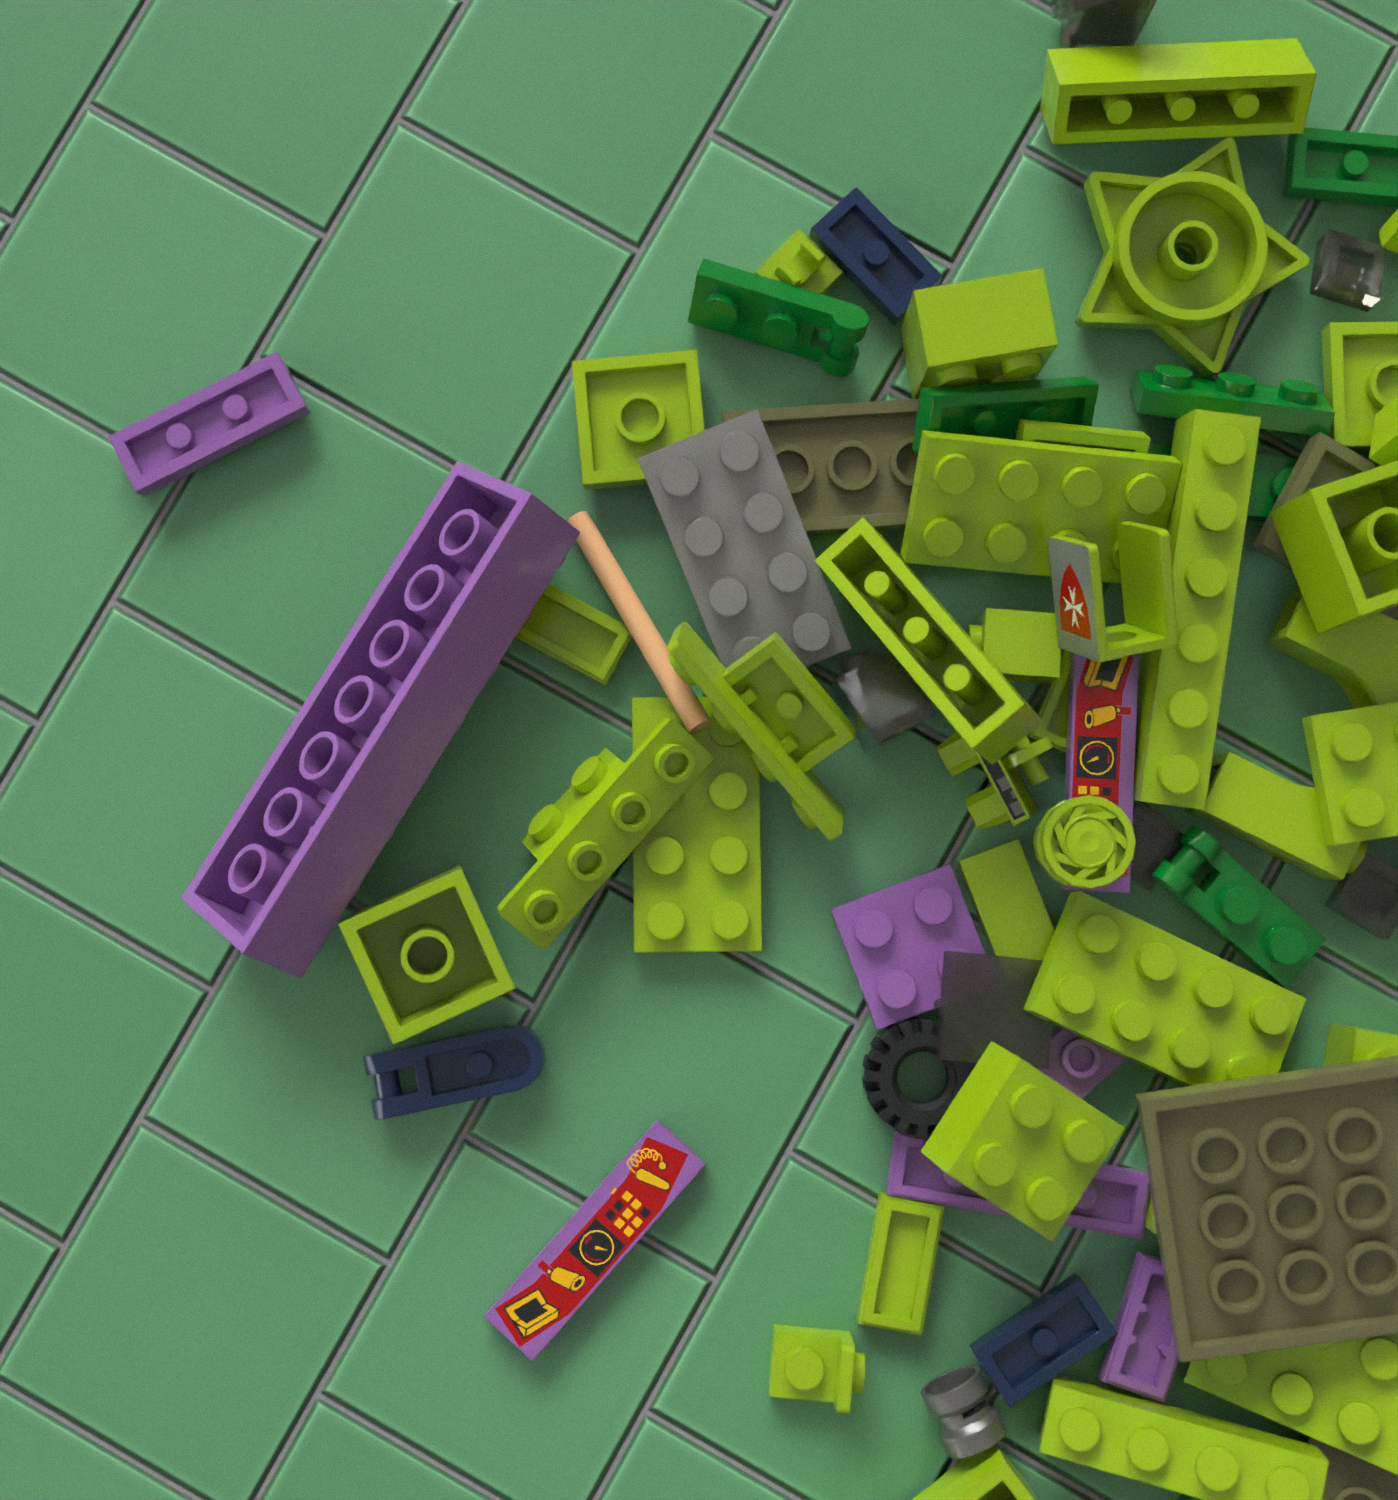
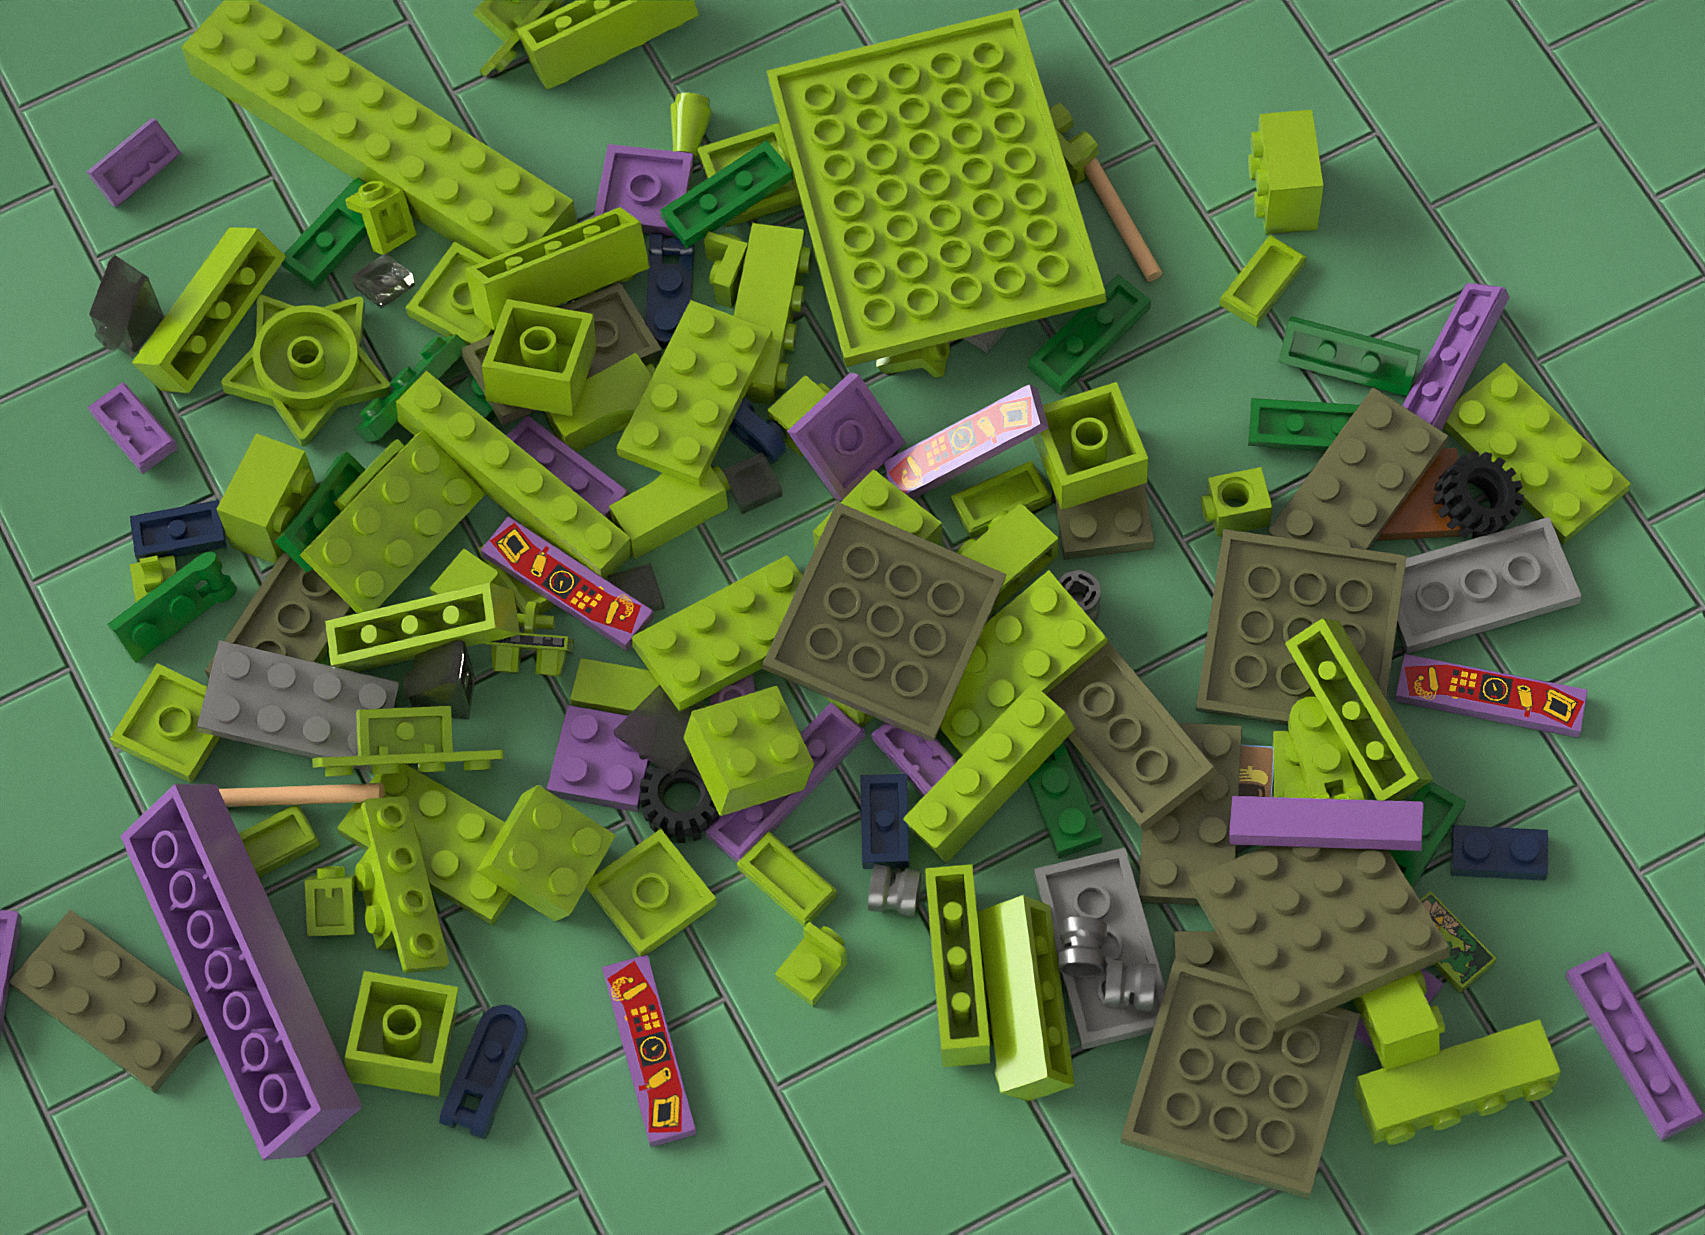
camera: 55 degrees left, 20 degrees down
lime wheel [1033,795,1136,888] -> none
lime piece [1048,521,1178,663] -> none
green plate [1151,825,1327,989] -> none
none -> olive plate [8,910,206,1093]
none -> medium lavender plate [88,381,178,474]
none -> lime bracket [305,866,356,936]
none -> lime brick [476,785,616,922]
none -> medium lavender plate [507,415,628,520]
none -> lime plate [586,829,717,957]

